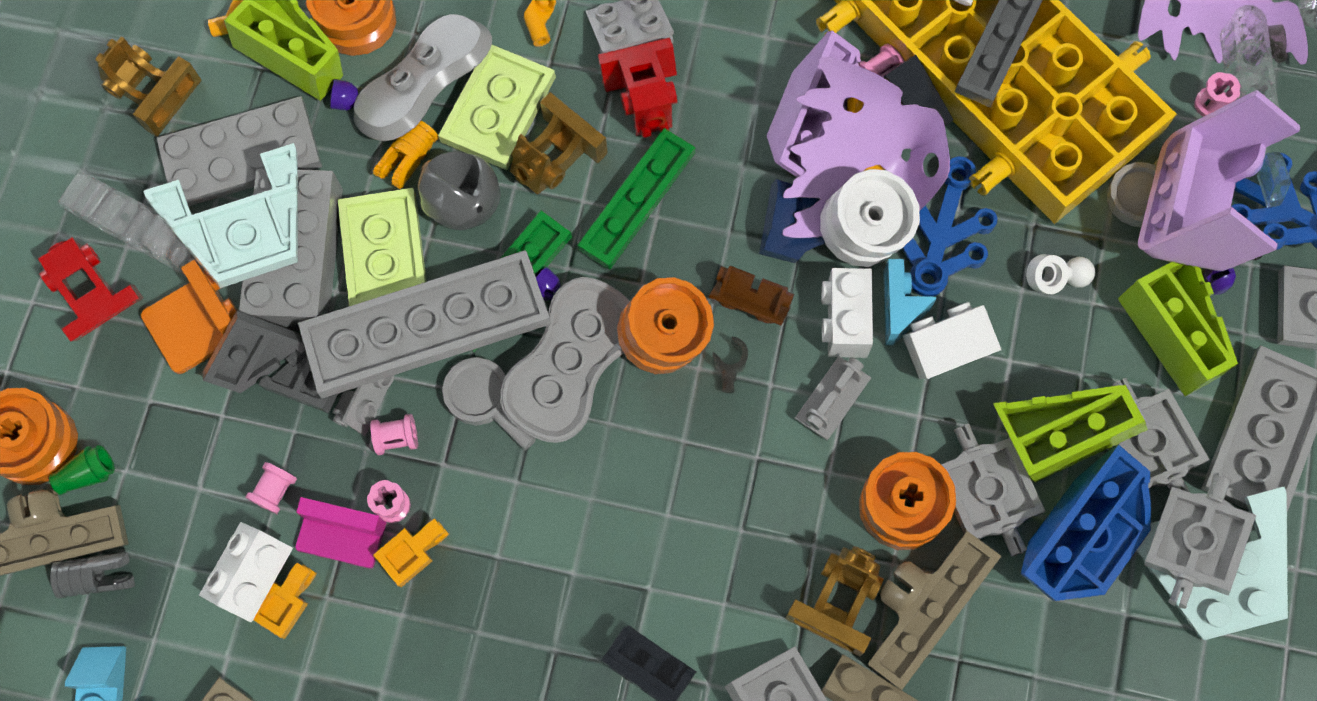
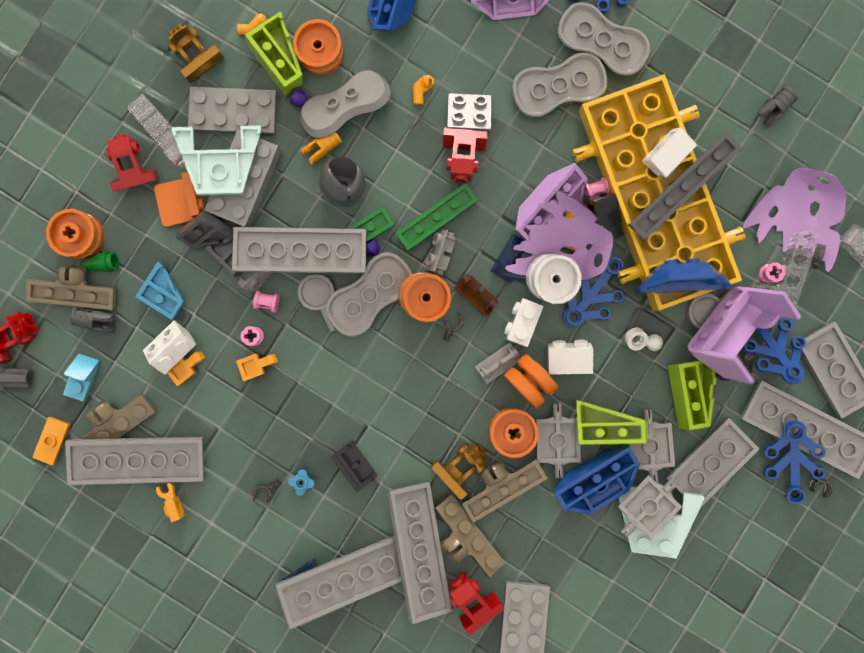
camera: 15 degrees right, 15 degrees up
bright pink bush [245,462,297,514] -> none
dark pink panel [295,497,387,569] -> none
yellowish green plate [338,188,427,306] -> none
yellowish green plate [438,45,556,170] -> none
pearl gold tile [510,92,608,195] -> none
medium azure slope [883,259,937,345] -> none
clear light blue tile [1257,152,1291,207] -> none
none -> dark azure wing [135,262,185,320]
none -> light grey hinge [425,230,456,275]
none -> orange wheel [503,354,559,409]
none -> blue wedge [636,258,732,294]

